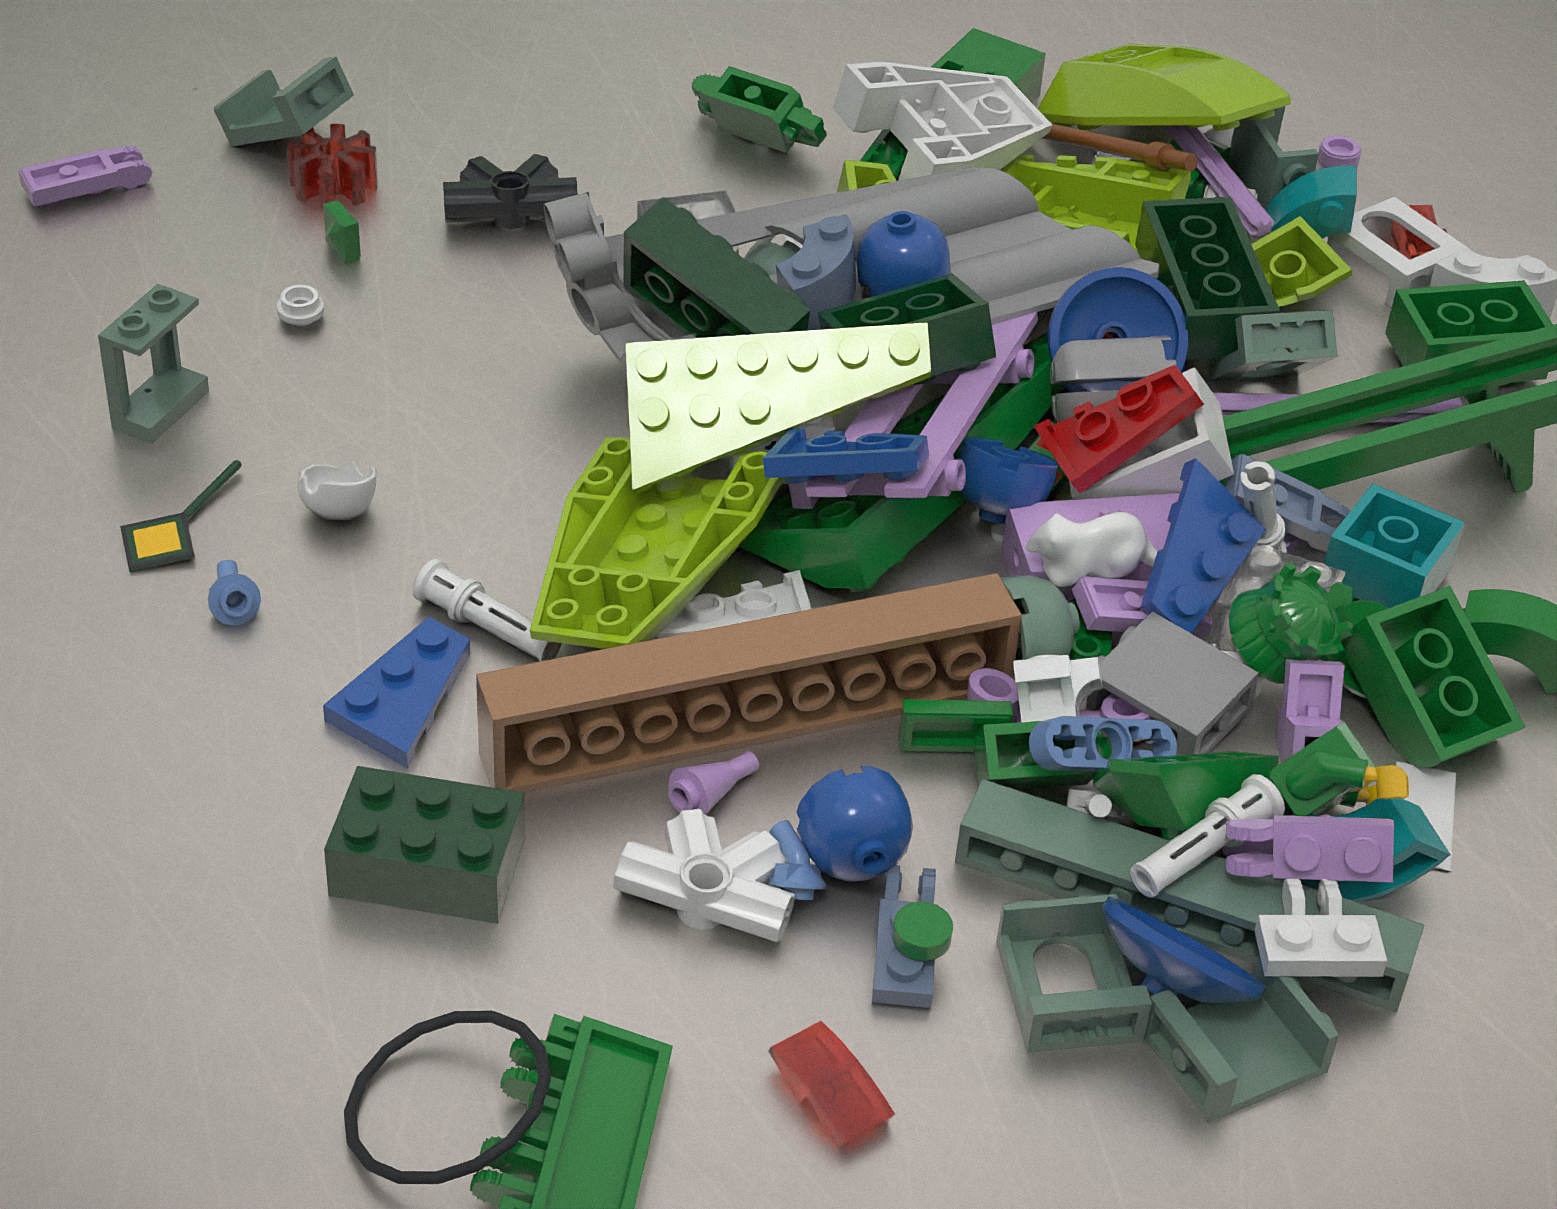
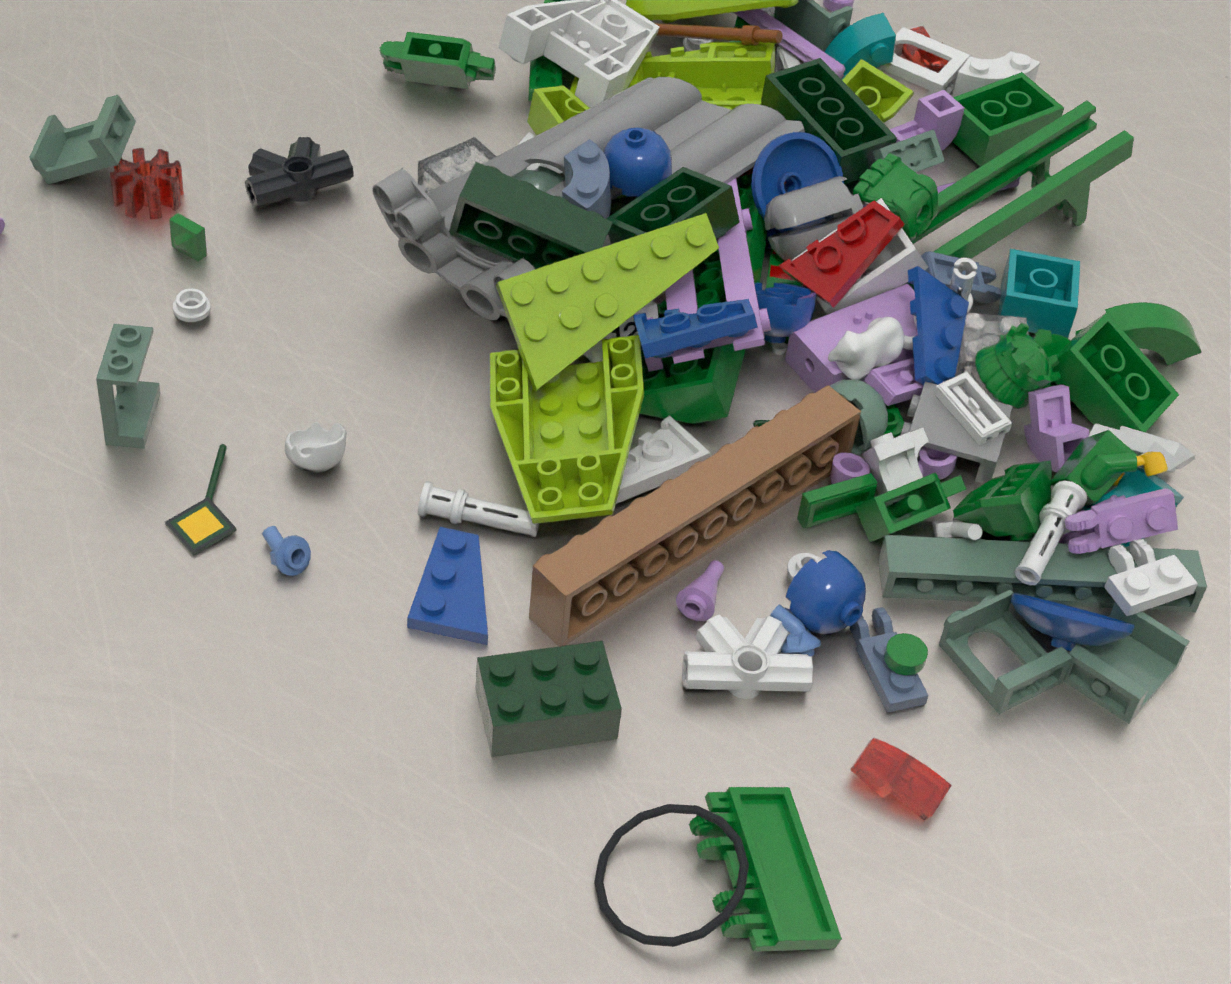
camera: 25 degrees left, 5 degrees up
medium blue beam [1029,716,1177,772] -> none
none -> green piece [853,153,939,241]
none -> lavender brick [890,90,964,151]
none -> white tile [934,371,1012,446]
none -> white plate [1088,423,1195,473]

